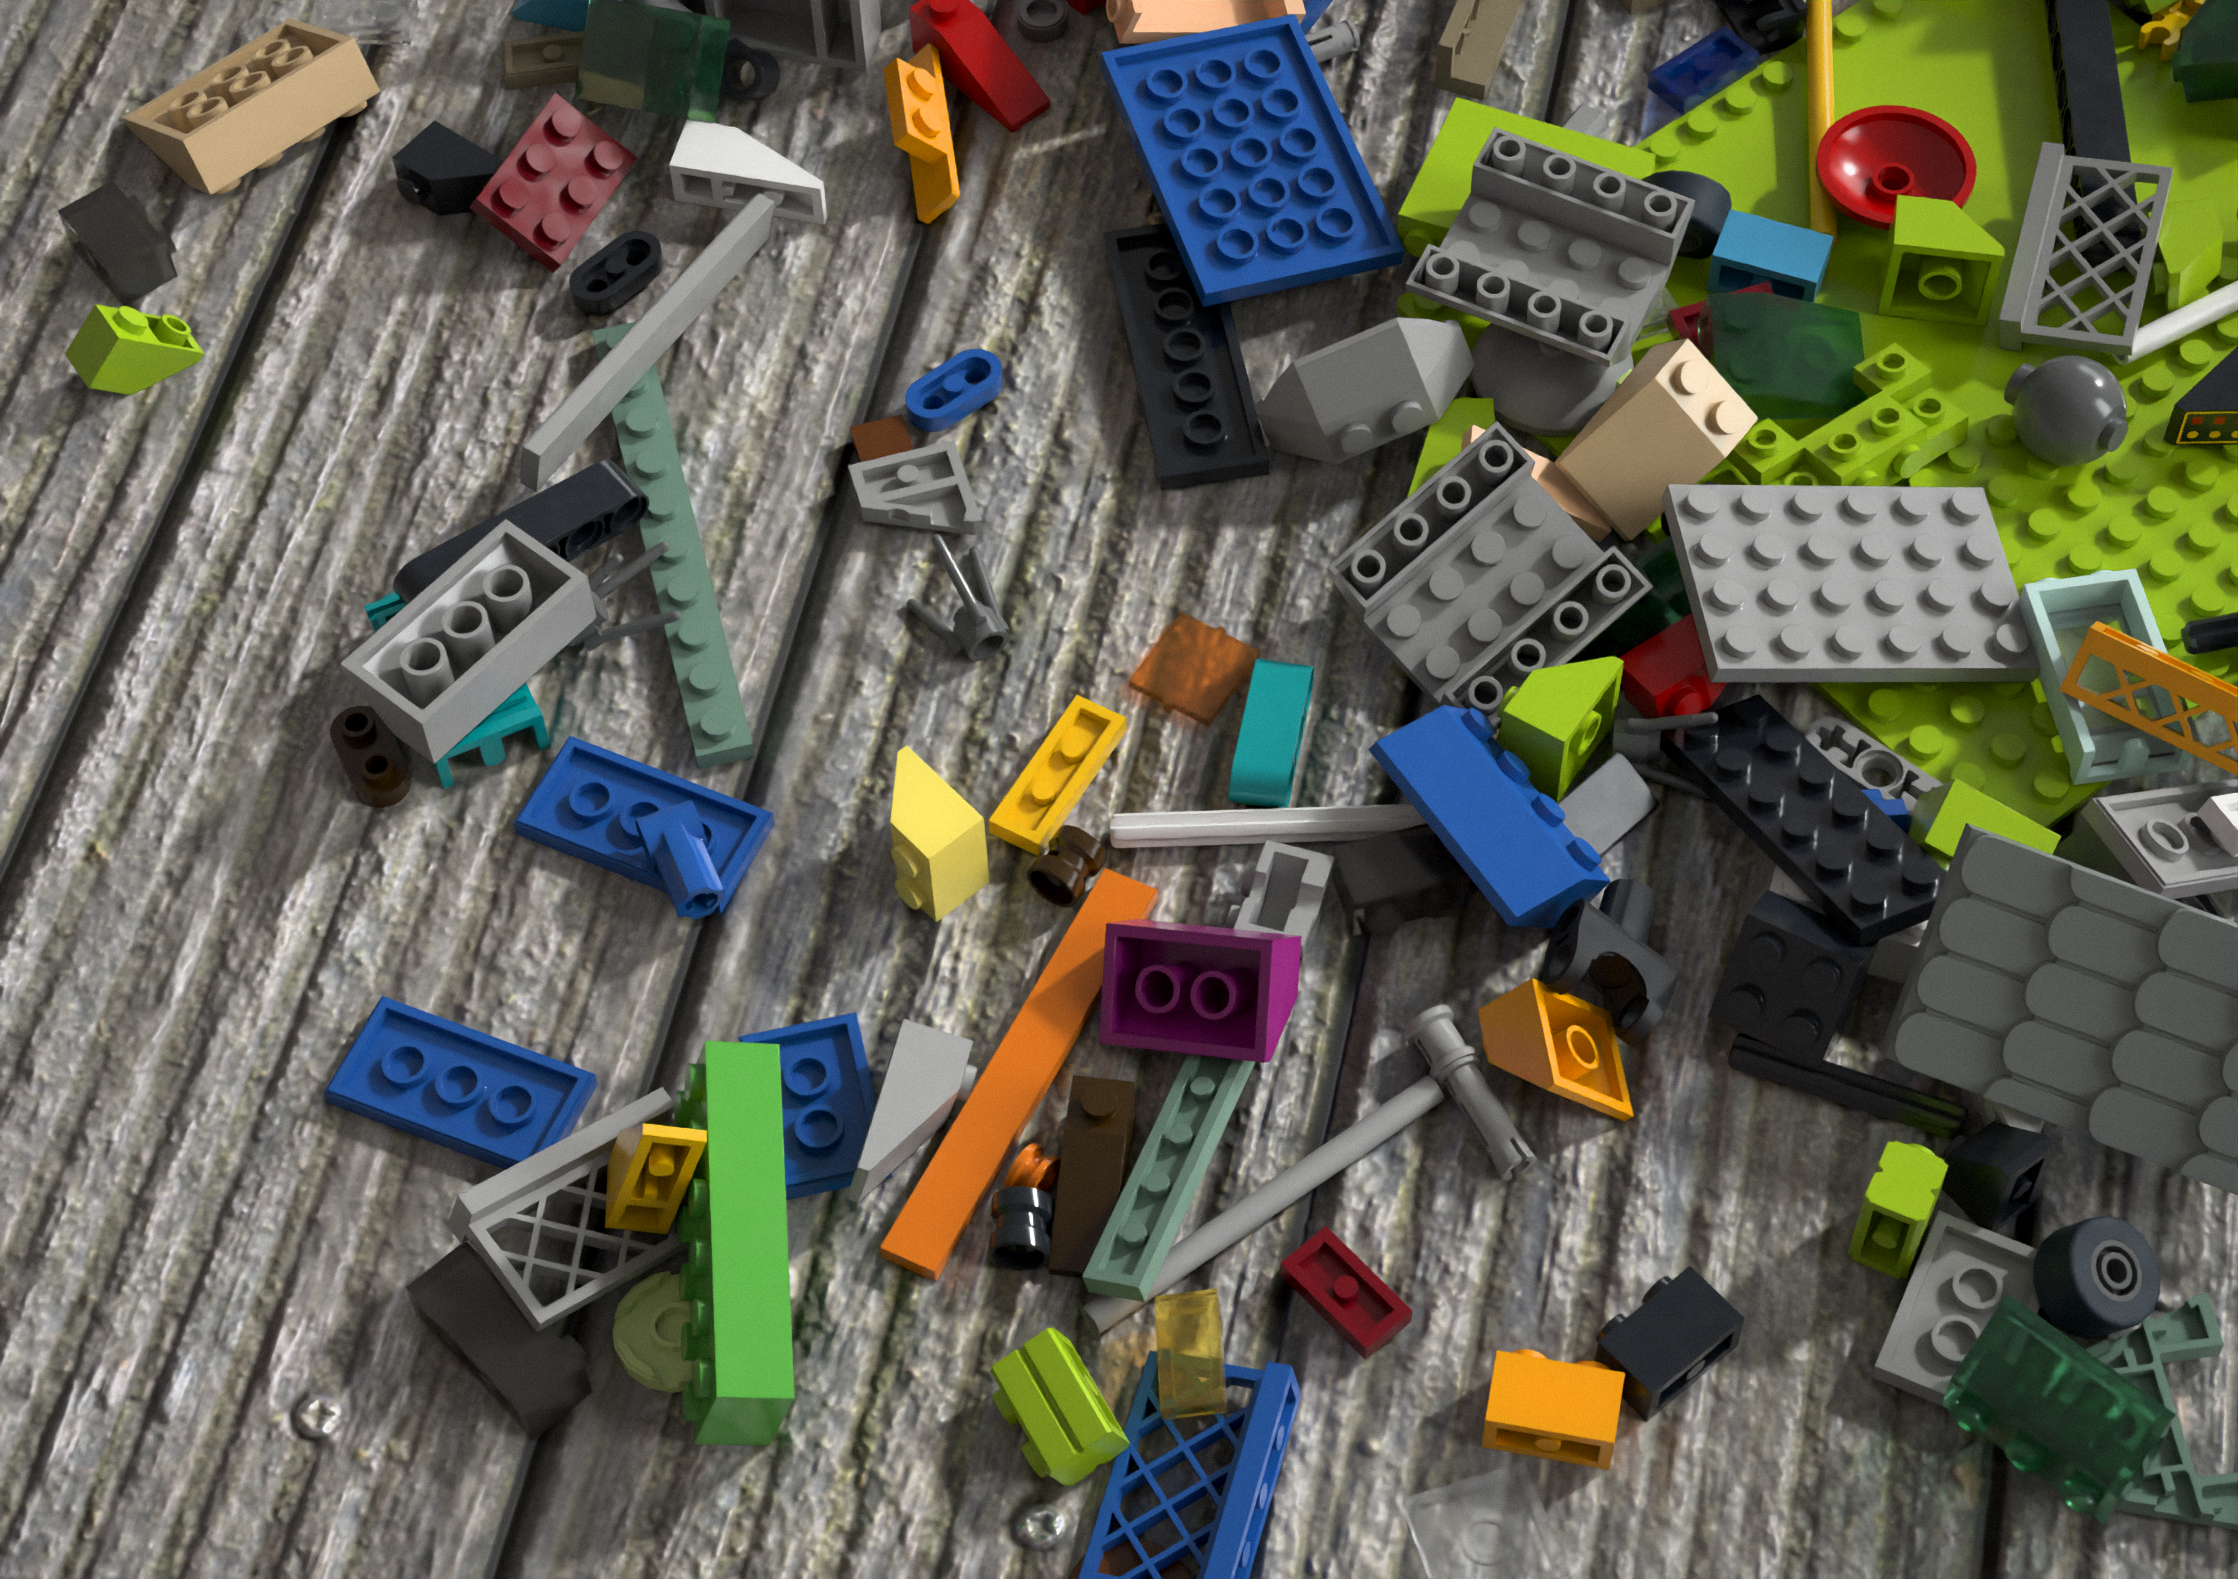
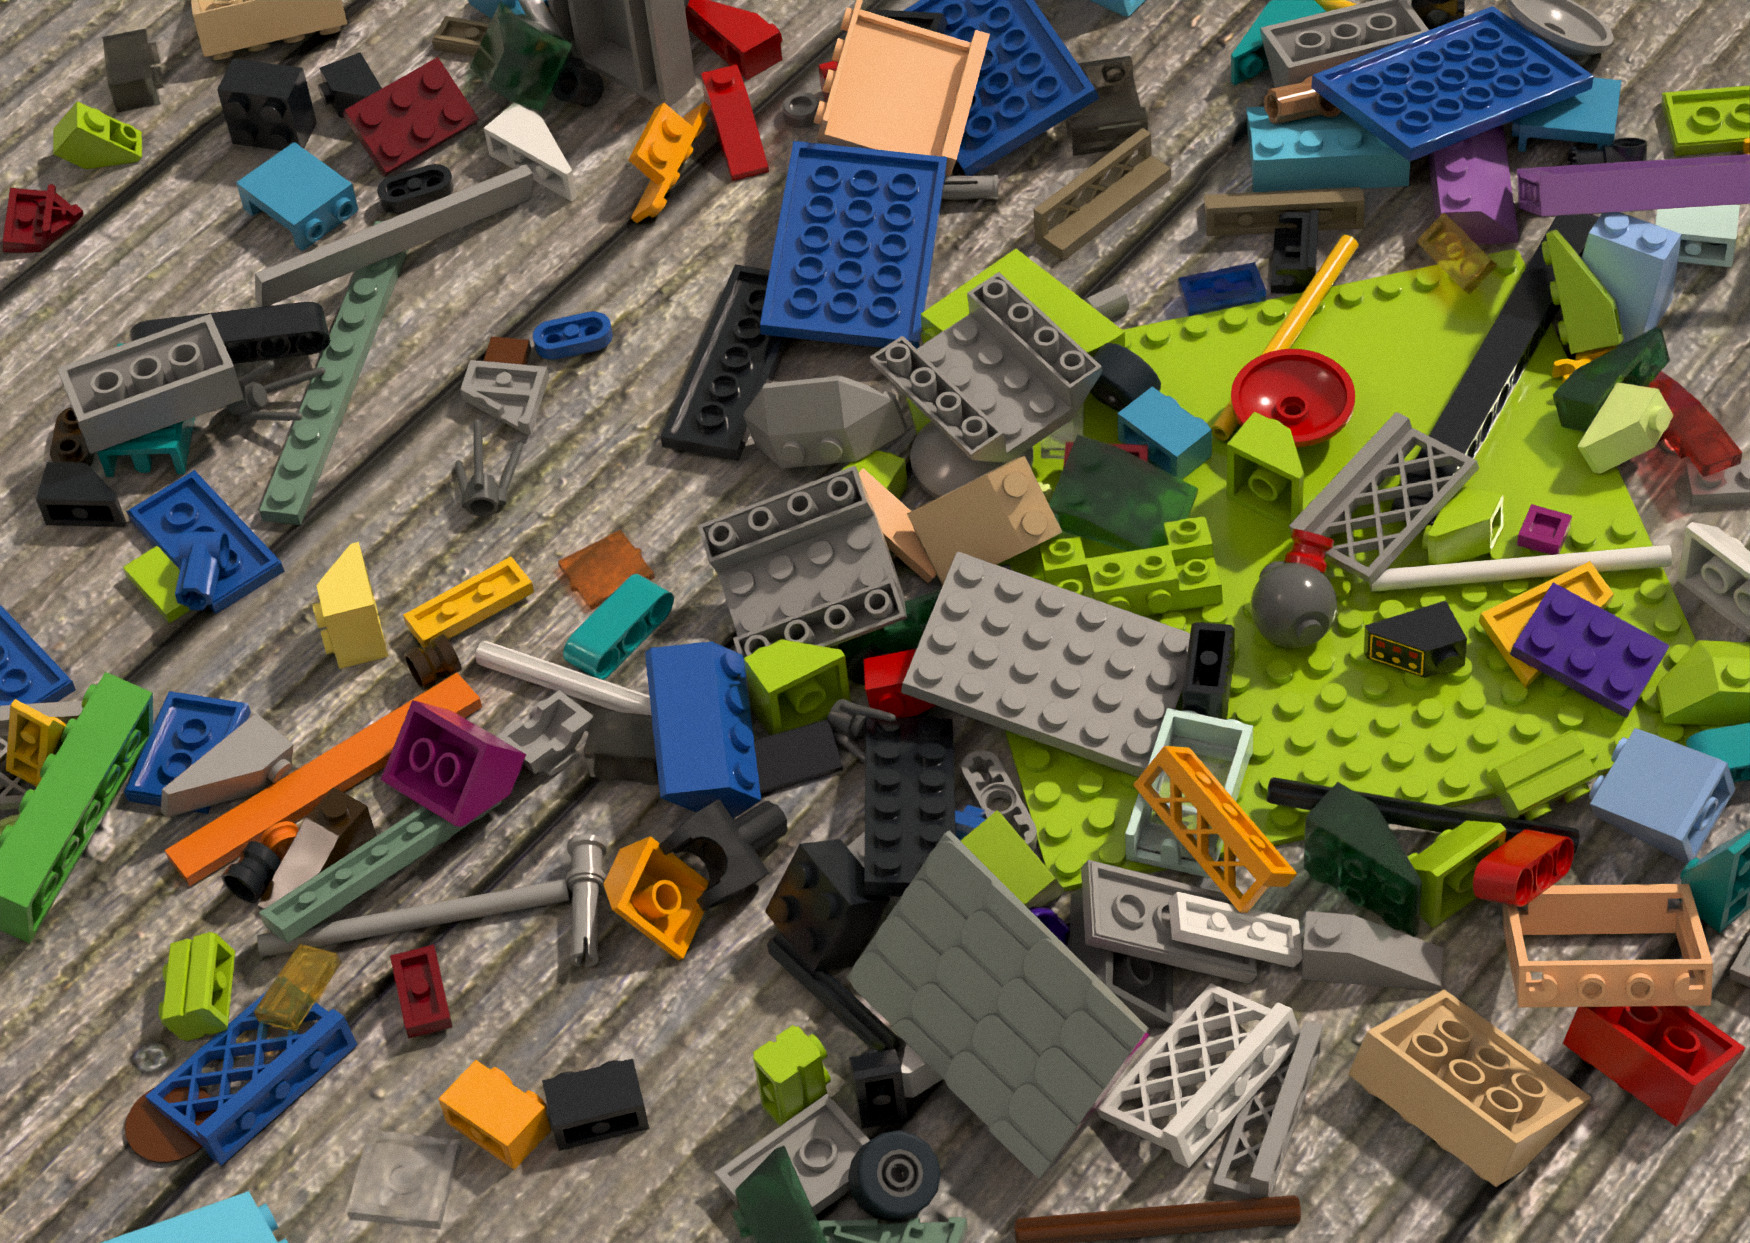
camera: 30 degrees right, 5 degrees down
none -> dark red slope [2,184,83,253]
none -> black slope [36,462,126,527]
none -> lime tile [123,546,190,623]
none -> black brick [217,59,317,151]
none -> dark azure panel [236,142,359,251]
none -> black brick [1182,622,1235,720]
none -> red wheel [1284,529,1334,574]

